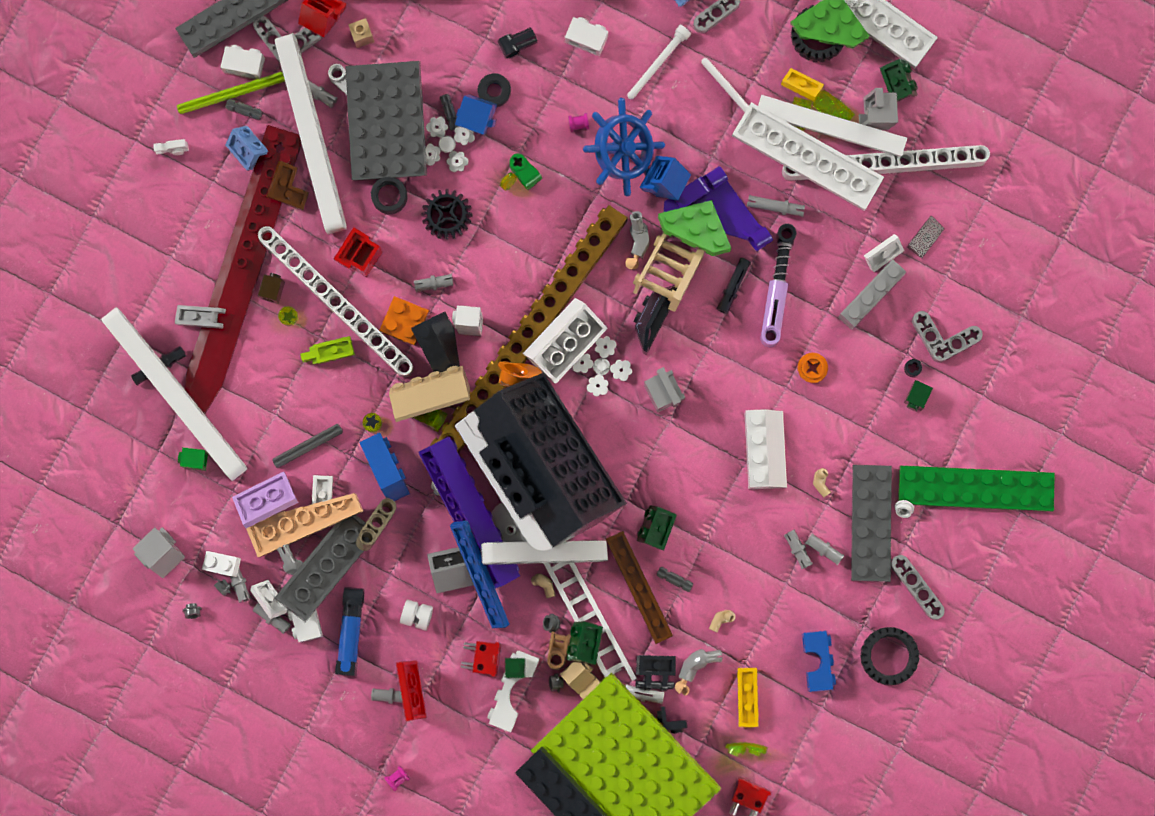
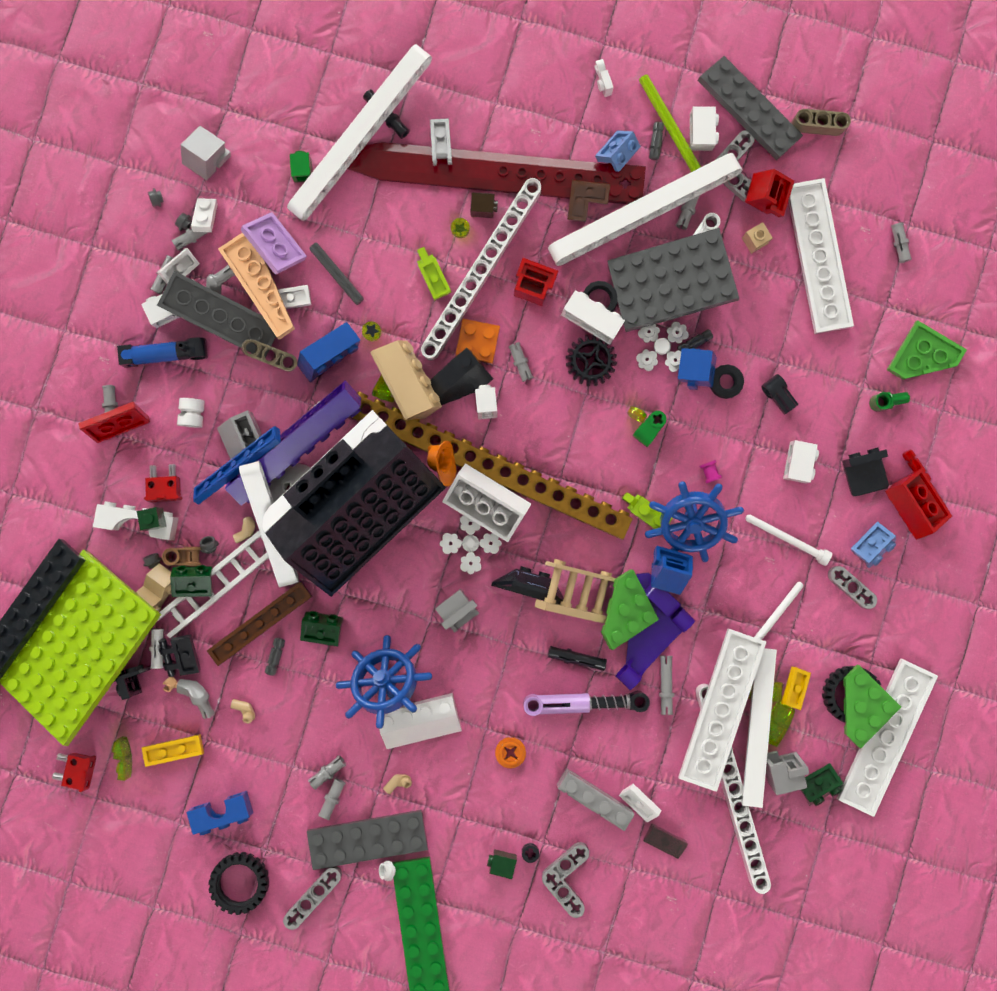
camera: 70 degrees right, 5 degrees up
dark pink bush [385,766,410,791] -> none
light grey arm [626,211,650,269] -> none
none -> blue piece [336,635,432,729]
none -> white brick [561,290,625,345]
none -> lime hinge [622,492,673,529]

